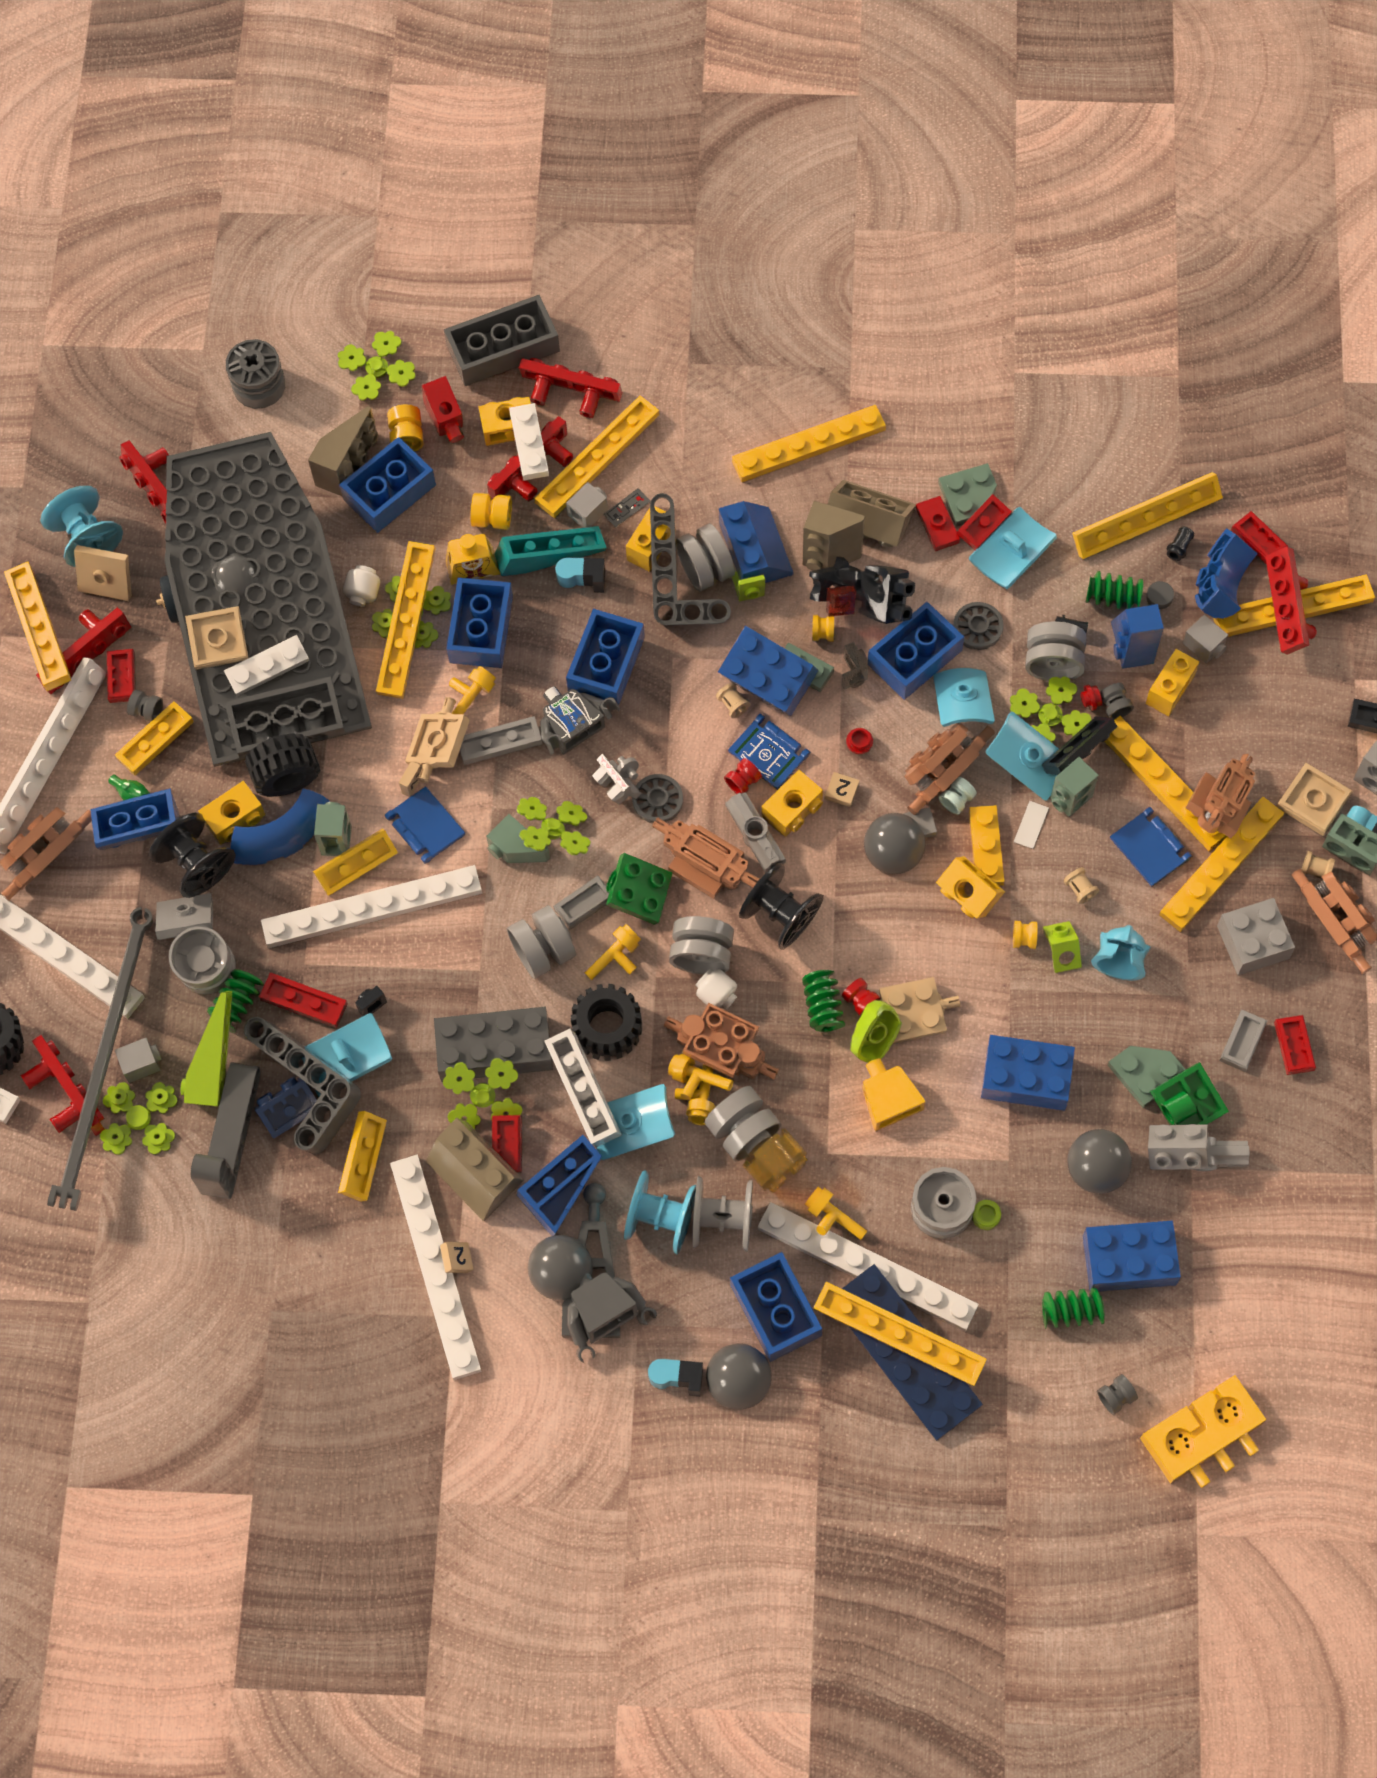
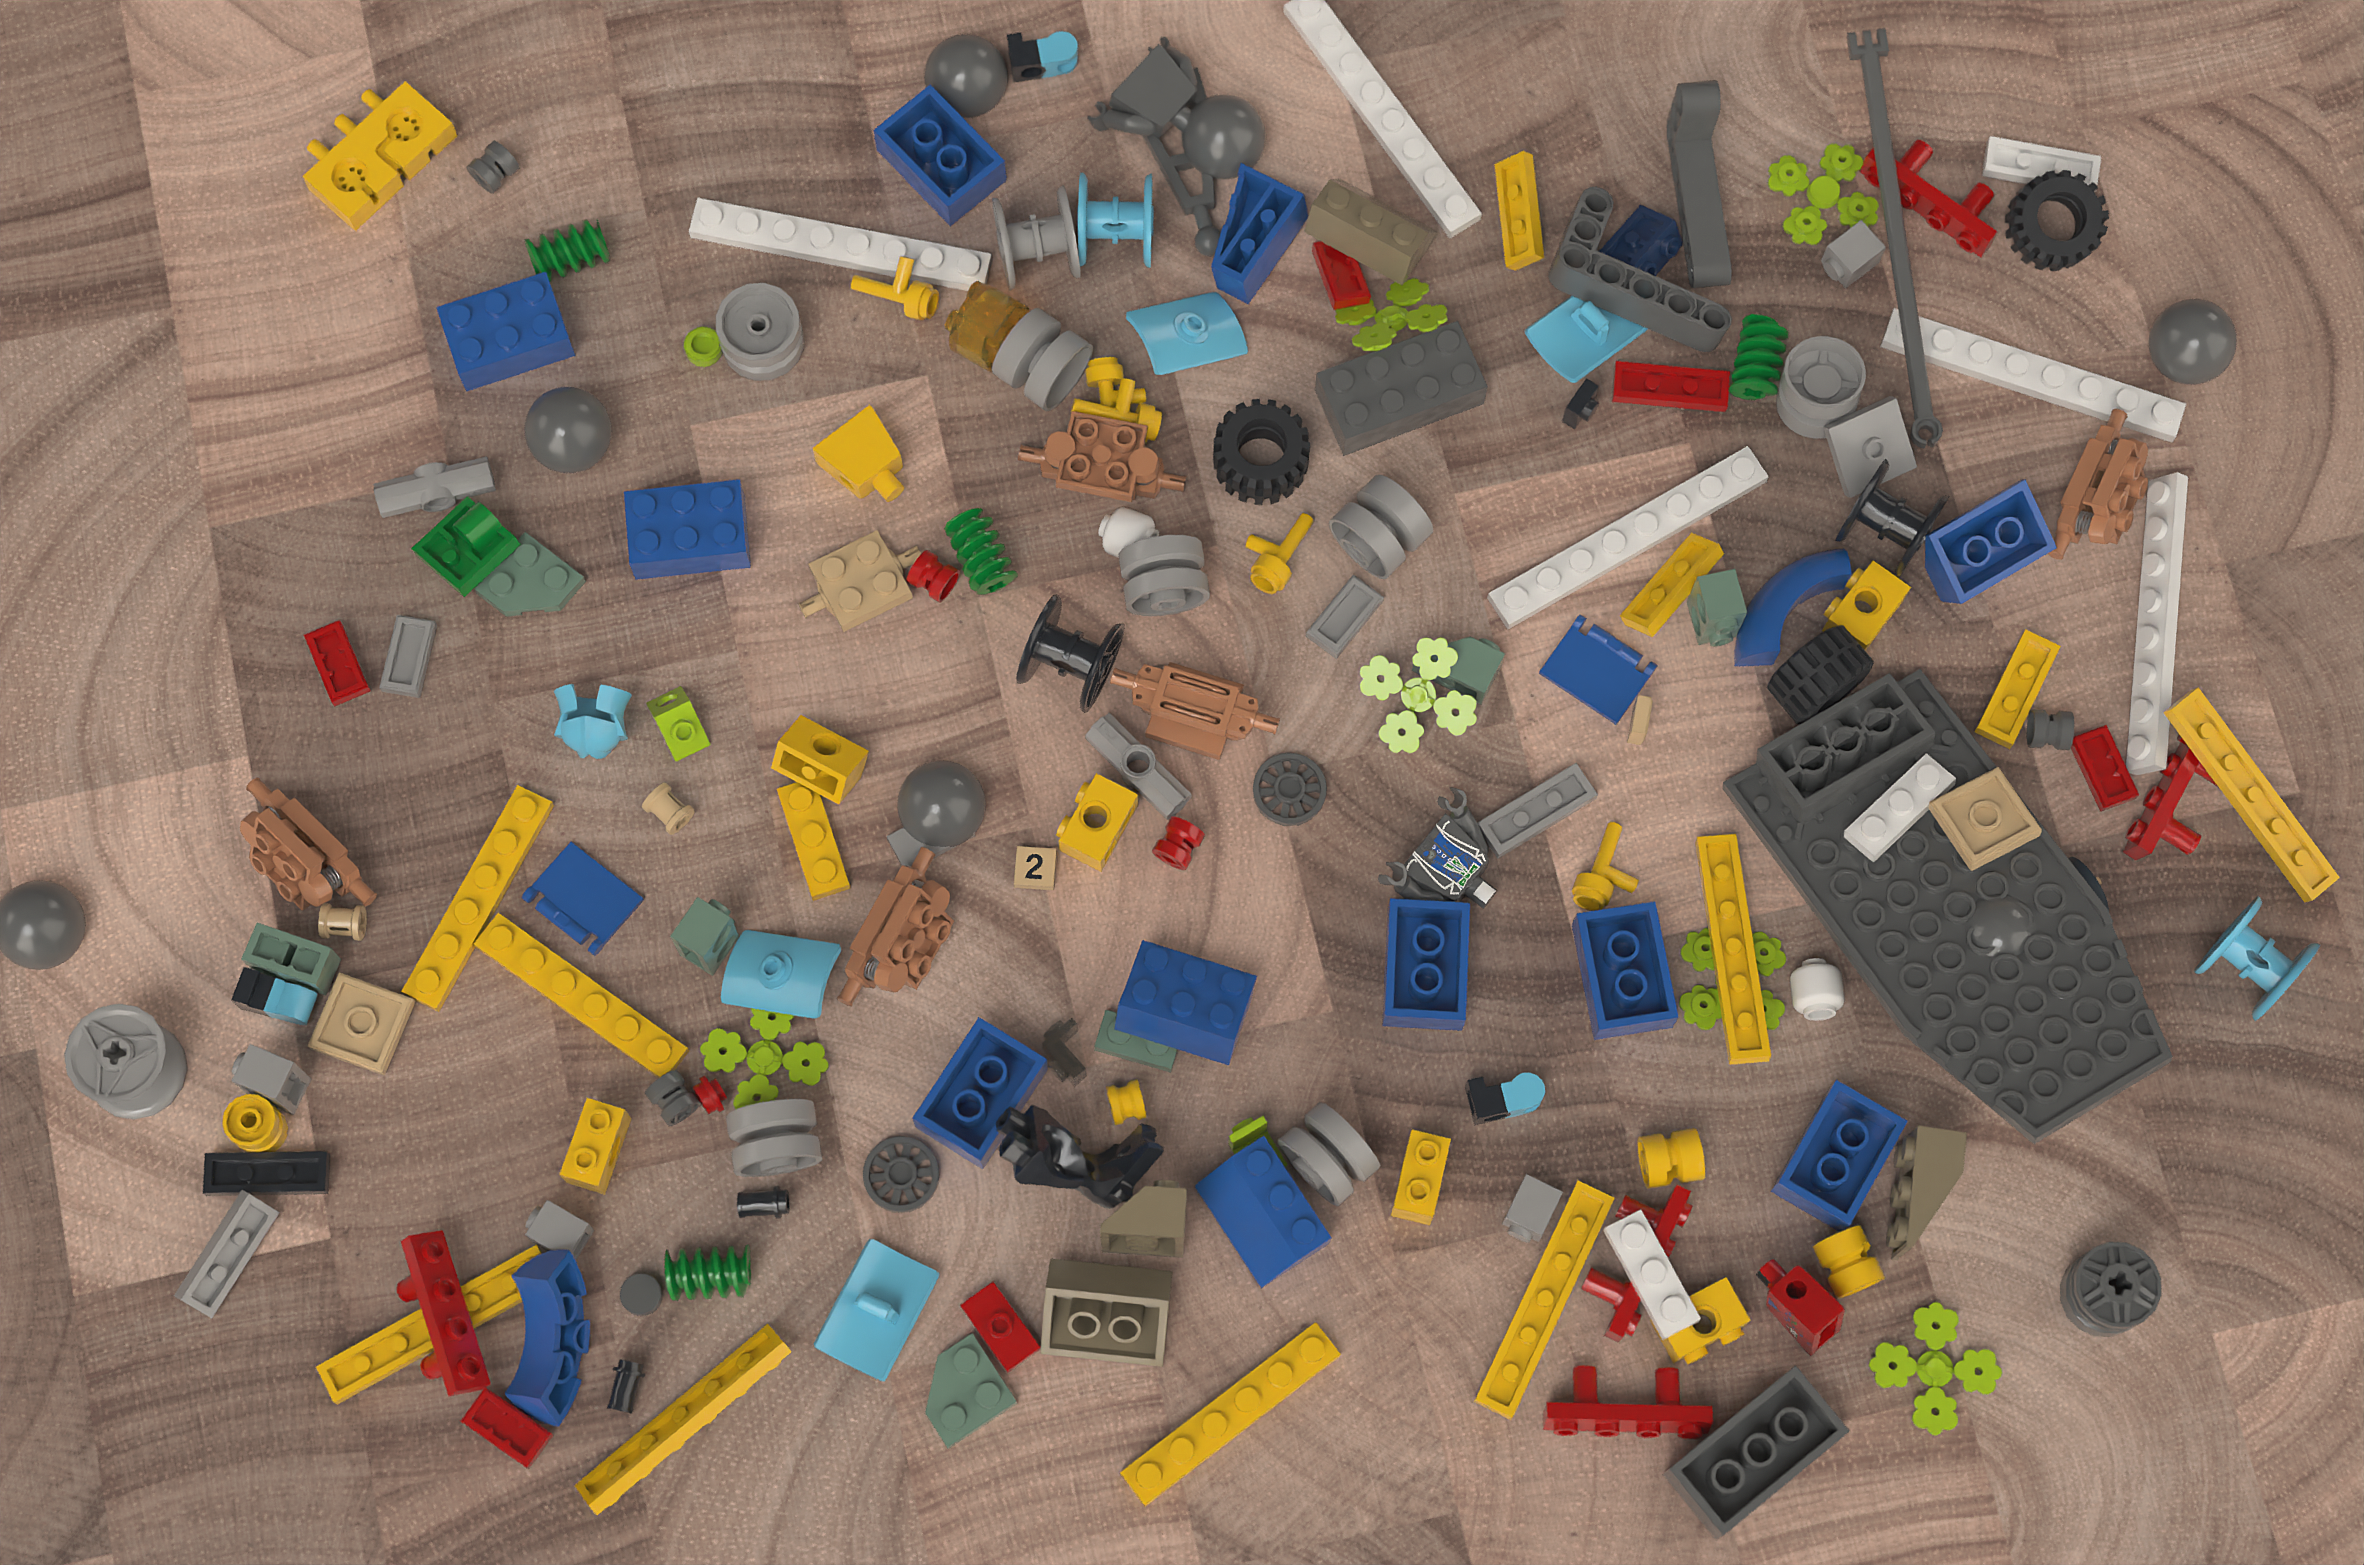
camera: 160 degrees right, 5 degrees up
tan plate [74,545,132,601] -> none
green piece [108,775,150,801] -> none
red plate [119,440,169,524] -> none
lime slope [180,991,232,1106] -> none
tan plate [405,697,470,783] -> none
tan tile [440,1242,474,1273] -> none
yellow torso [445,534,500,585] -> none
teal slope [494,526,607,576] -> none
white brick [545,1029,622,1147] -> none
light grey hips [592,754,642,805] -> none
dark grey sticker [603,488,650,527] -> none
green plate [606,853,673,925] -> none
dark grey beam [650,493,731,625] -> none
tan bush [716,682,751,718] -> none
blue piece [728,714,811,790] -> none
yellow plate [814,1282,987,1386] -> none
clear red plate [826,586,856,617] -> none
dark blue plate [842,1264,983,1441] -> none
red plate [846,728,873,754] -> none
lime piece [850,1000,902,1063] -> none
medium azure shield [933,668,995,727] -> none
light aqua wheel [938,777,977,815] -> none
red plate [956,494,1012,550] -> none
yellow wheel [1013,921,1038,949] -> none
white sticker [1014,801,1049,849] -> none
black plate [1042,716,1118,775] -> none
blue wedge [1111,604,1164,669] -> none
light grey bracket [1148,1124,1208,1170] -> none
nougat piece [1185,754,1255,838] -> none
light grey brick [1217,898,1295,975] -> none

